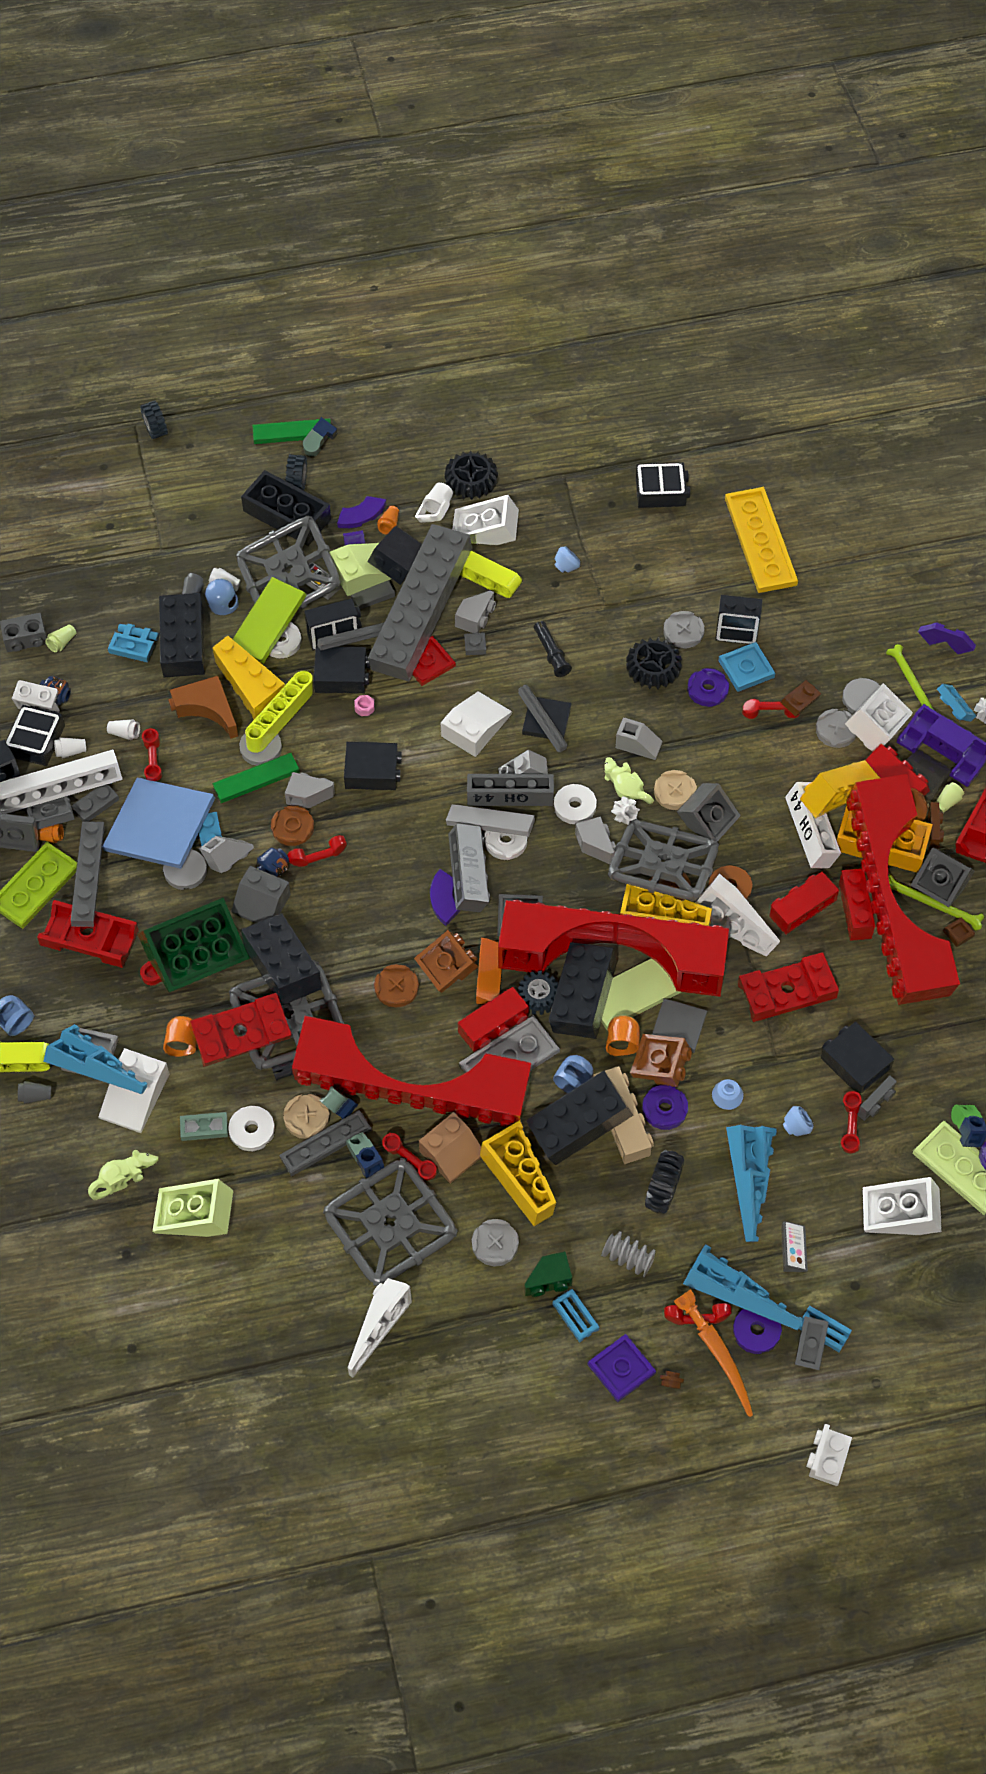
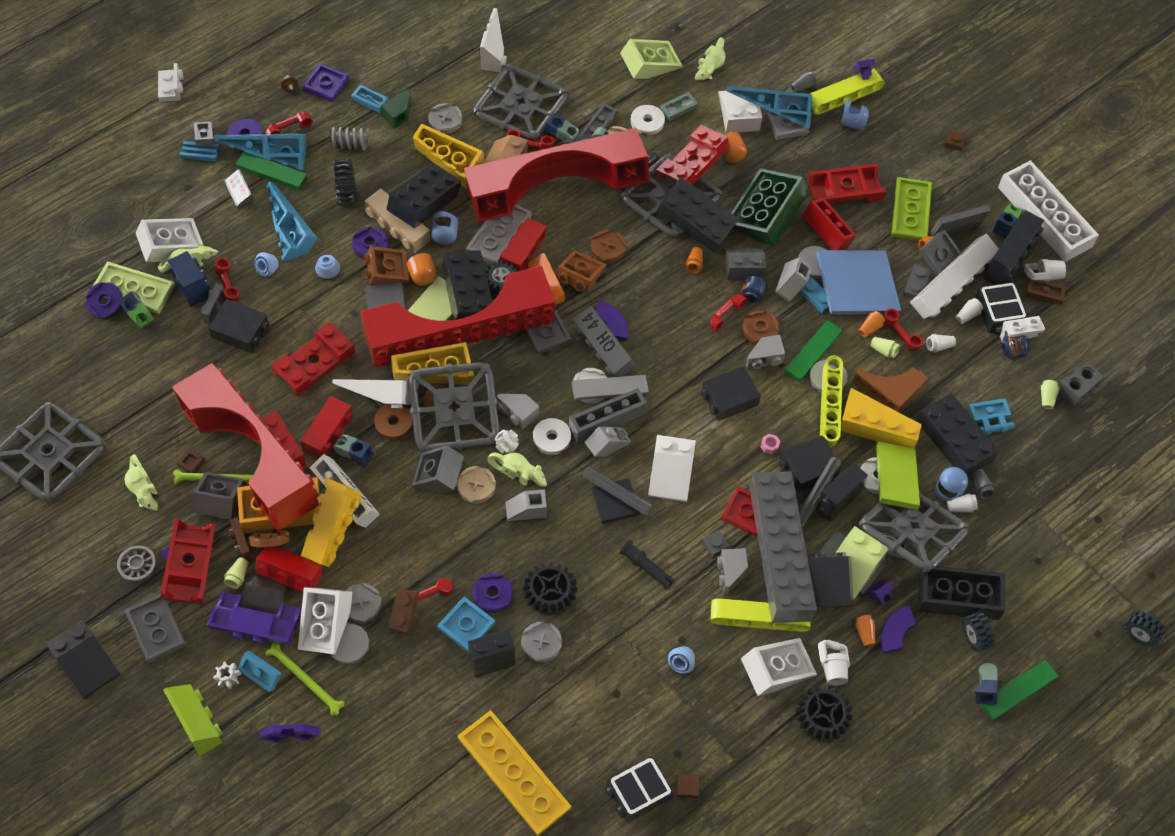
camera: 150 degrees right, 0 degrees up
dark grey plate [71,821,104,927] -> none
orange sword [674,1289,753,1417] -> none
none -> yellowish green animal [158,243,218,273]
none -> dark blue brick [167,251,211,307]
none -> green tile [236,152,308,191]
none -> leg [333,434,374,468]
none -> reddish brown tile [677,773,699,798]
none -> orange cone [685,247,703,274]
none -> red brick [802,197,856,250]
none -> orange cone [858,311,885,338]
none -> yellowish green cone [870,337,900,358]

